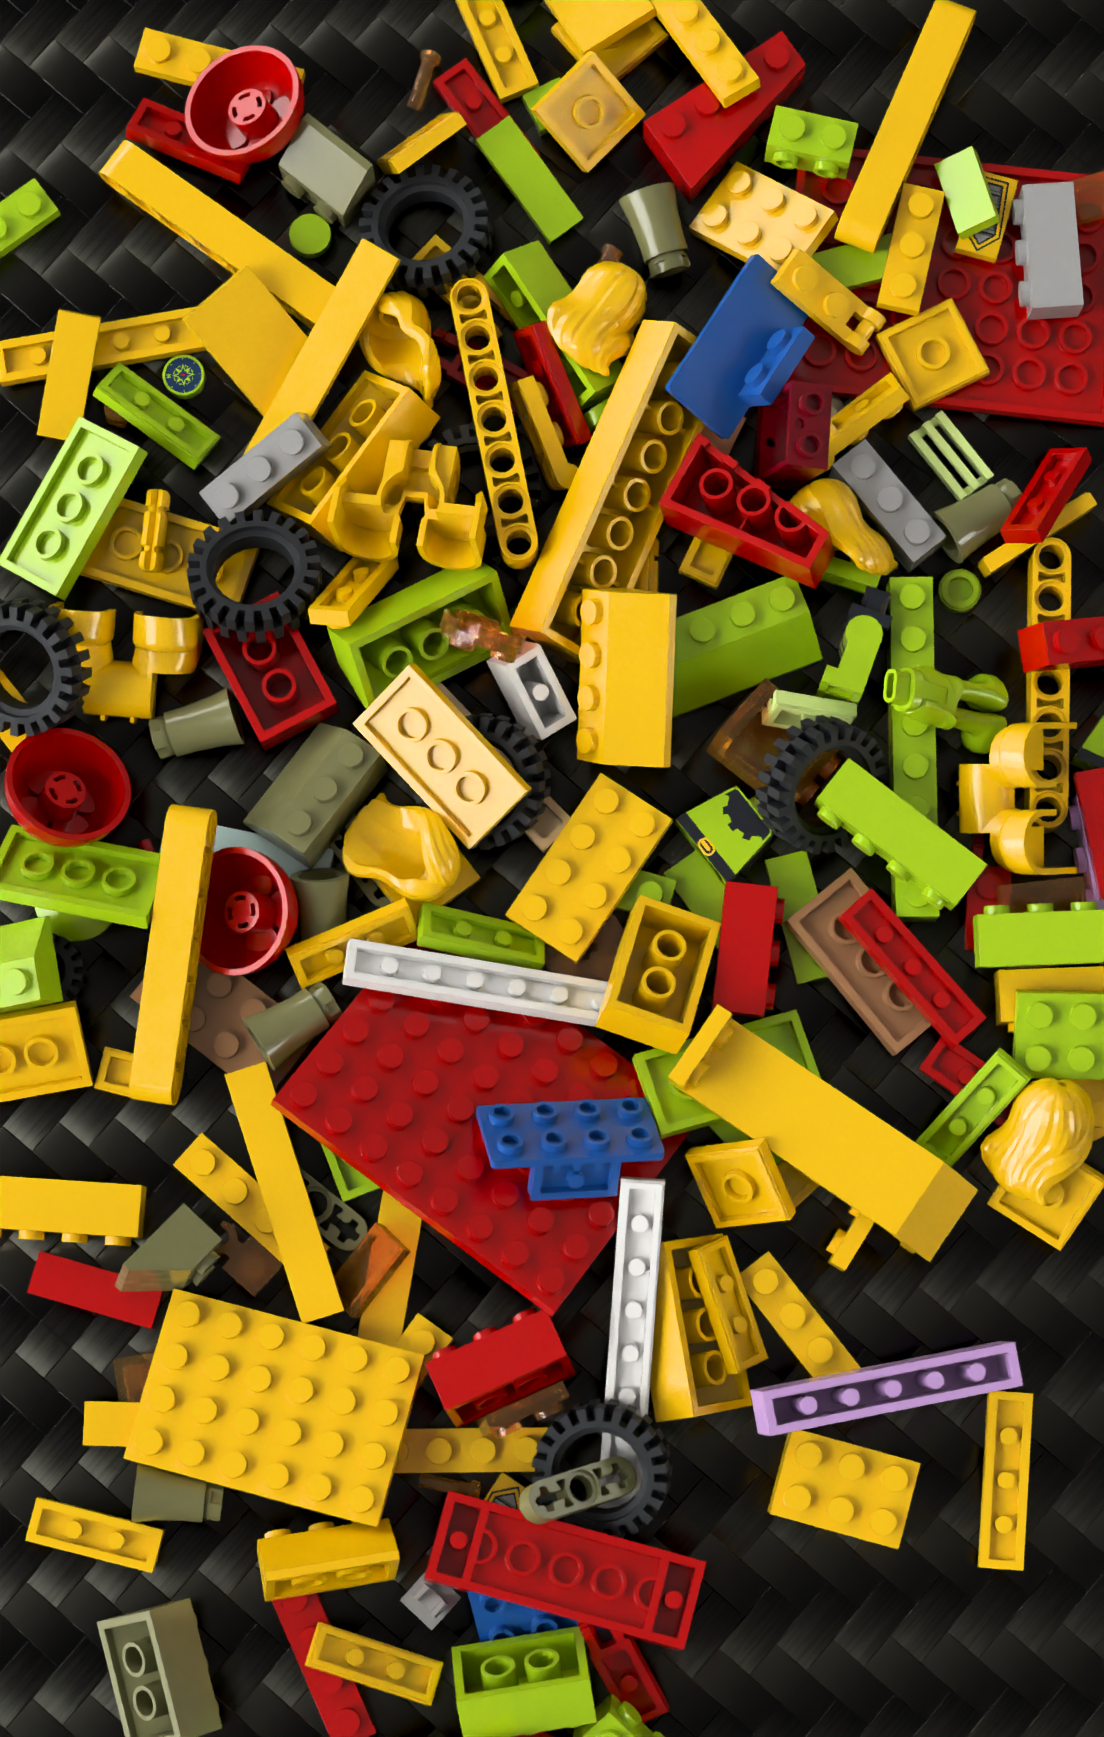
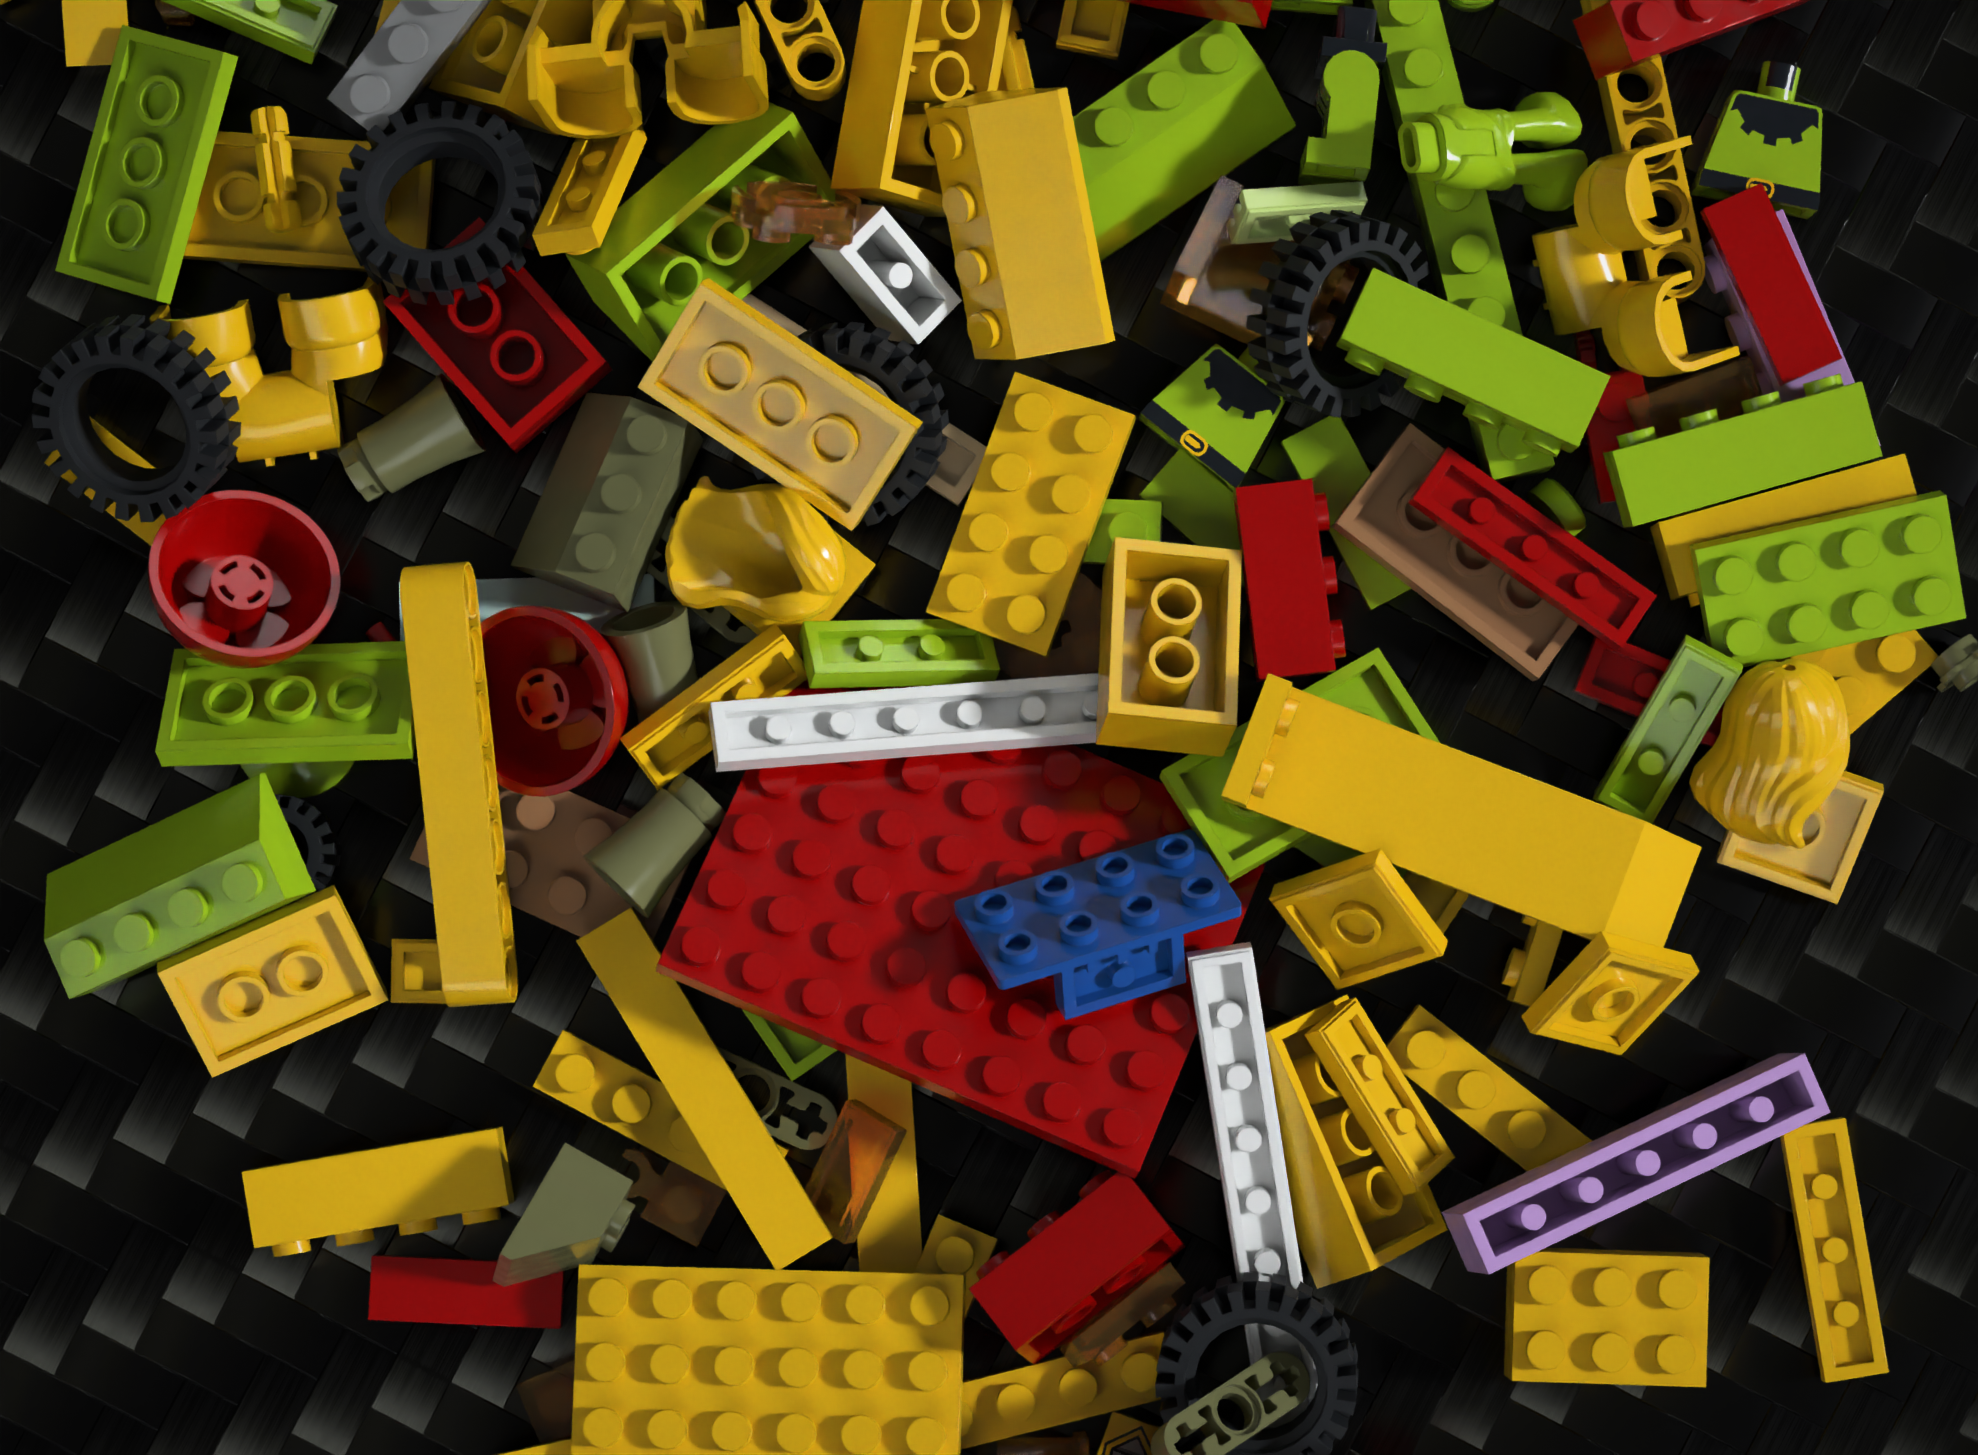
camera: 15 degrees left, 5 degrees up
none -> yellow tile [1522,931,1700,1055]
none -> lime tile [1527,478,1586,536]

